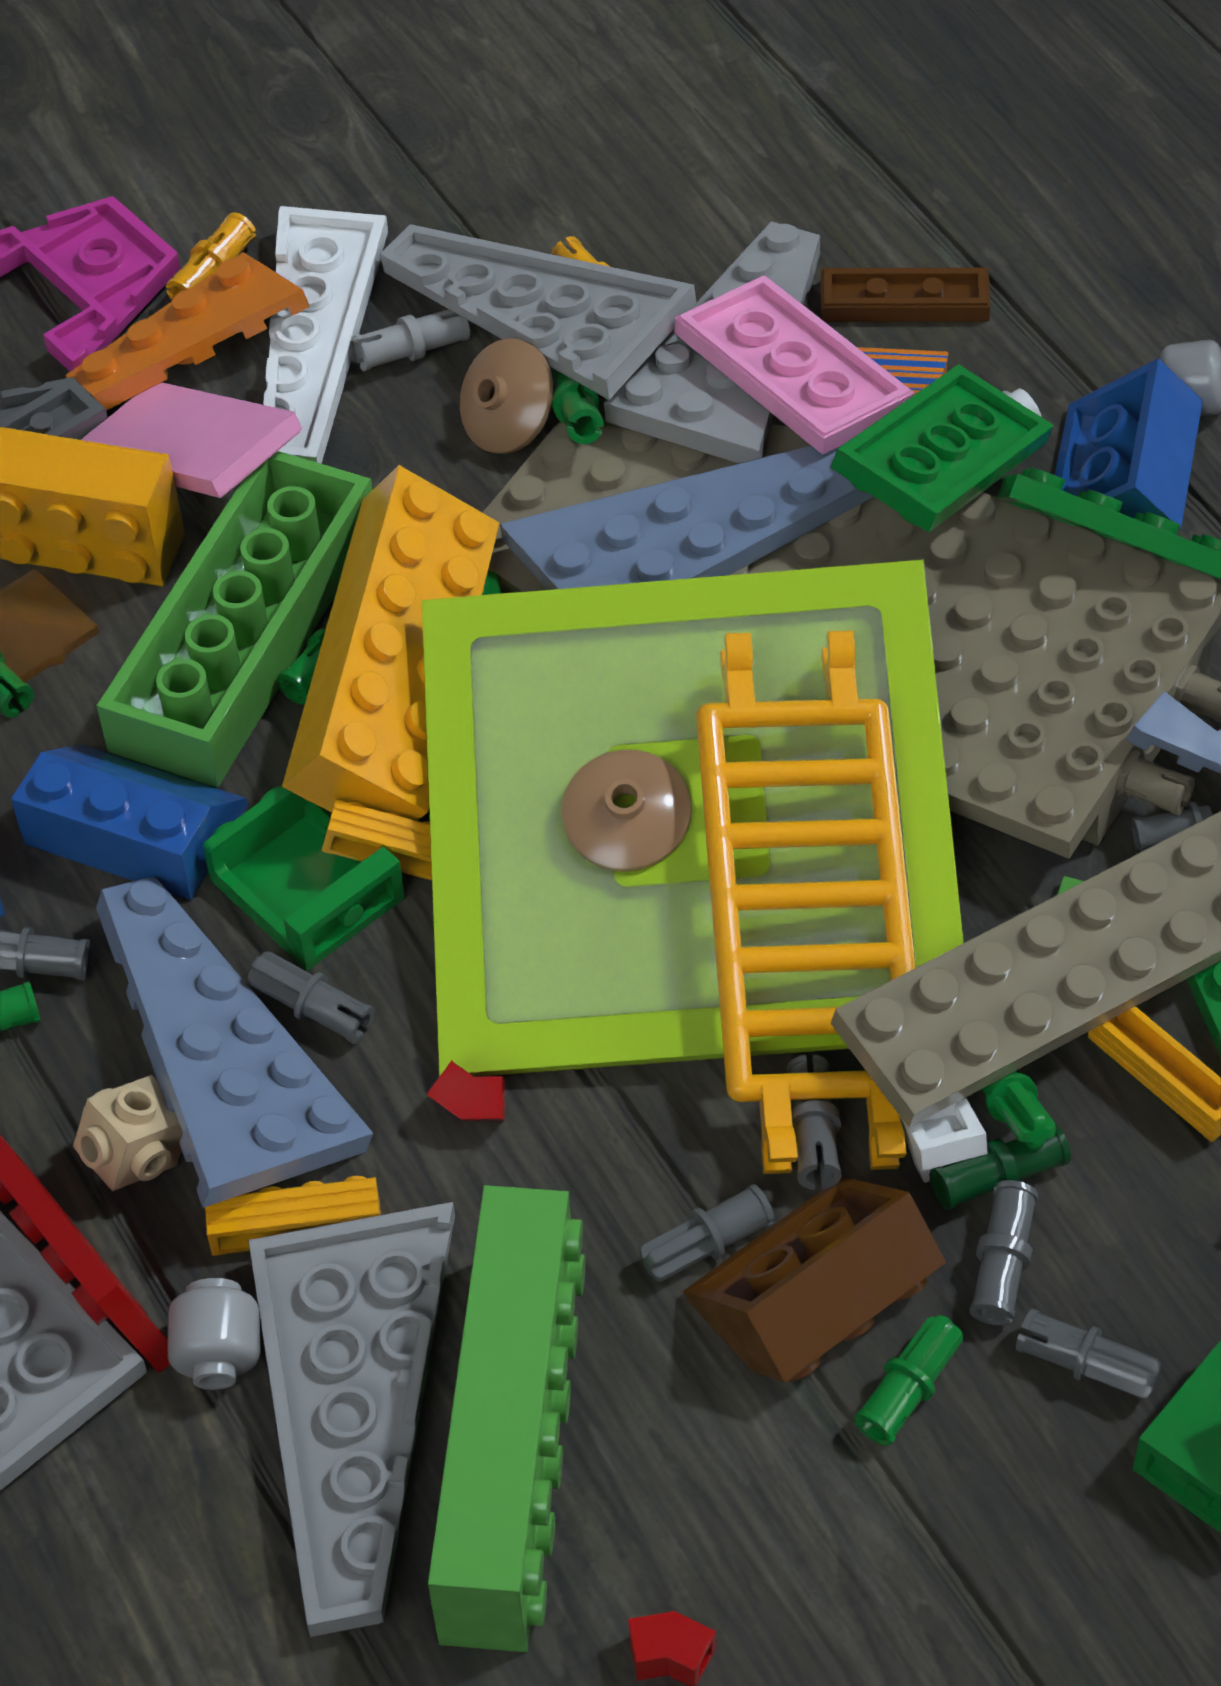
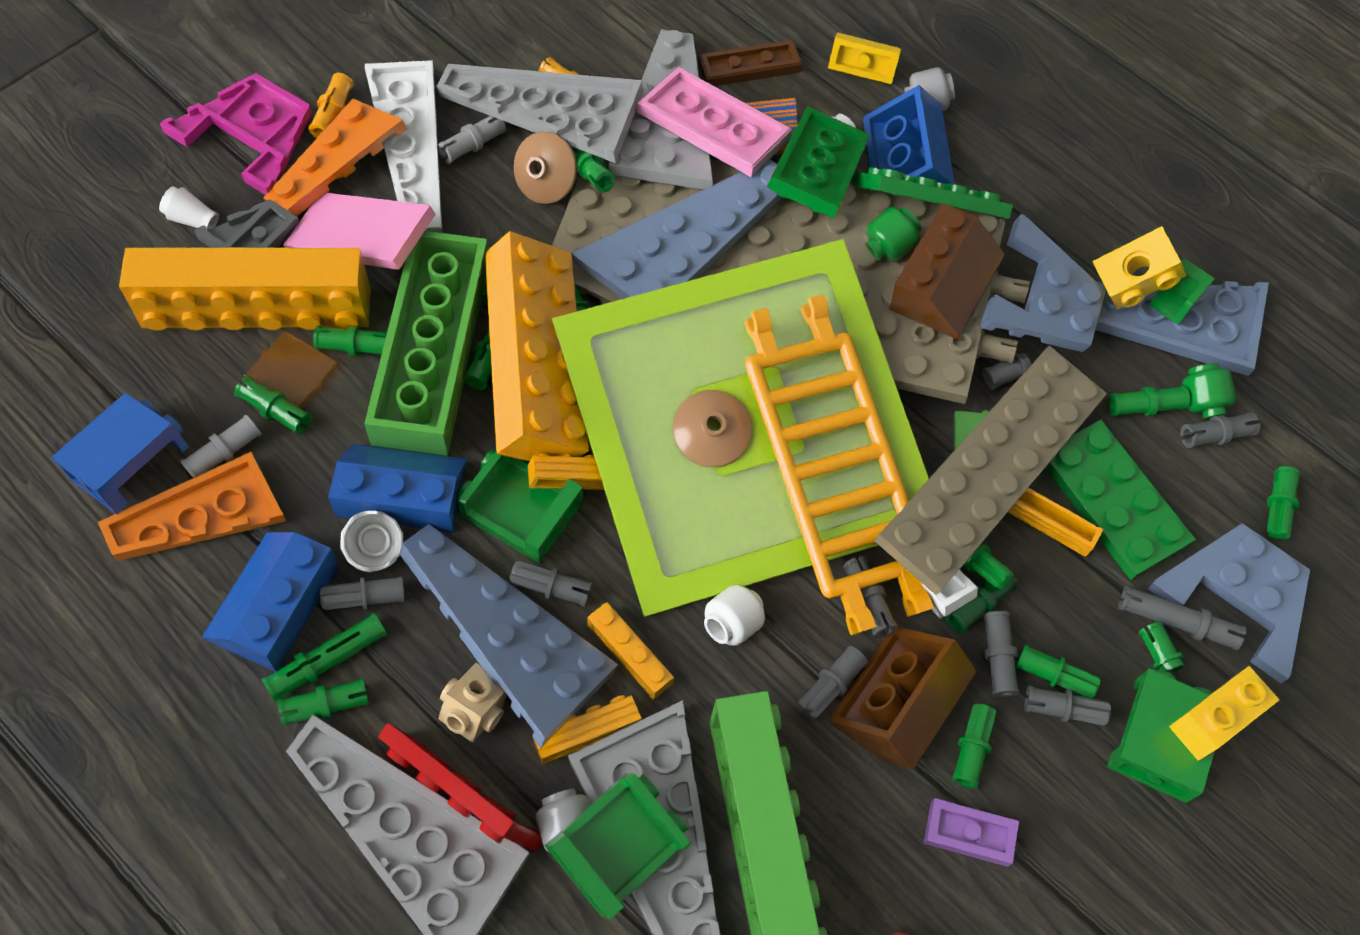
camera: 25 degrees left, 10 degrees up
red piece [426,1060,505,1121] -> none
none -> green pin [313,325,387,356]
none -> white hair [340,510,403,572]
none -> green panel [544,773,691,920]
none -> light orange piece [587,602,674,701]
none -> white head [704,585,765,646]
none -> yellow tile [828,32,901,84]
none -> green head [865,207,922,262]
none -> reddish brown slope [890,203,1005,340]
none -> medium lavender plate [923,798,1019,867]
none -> green axle [1015,644,1101,698]

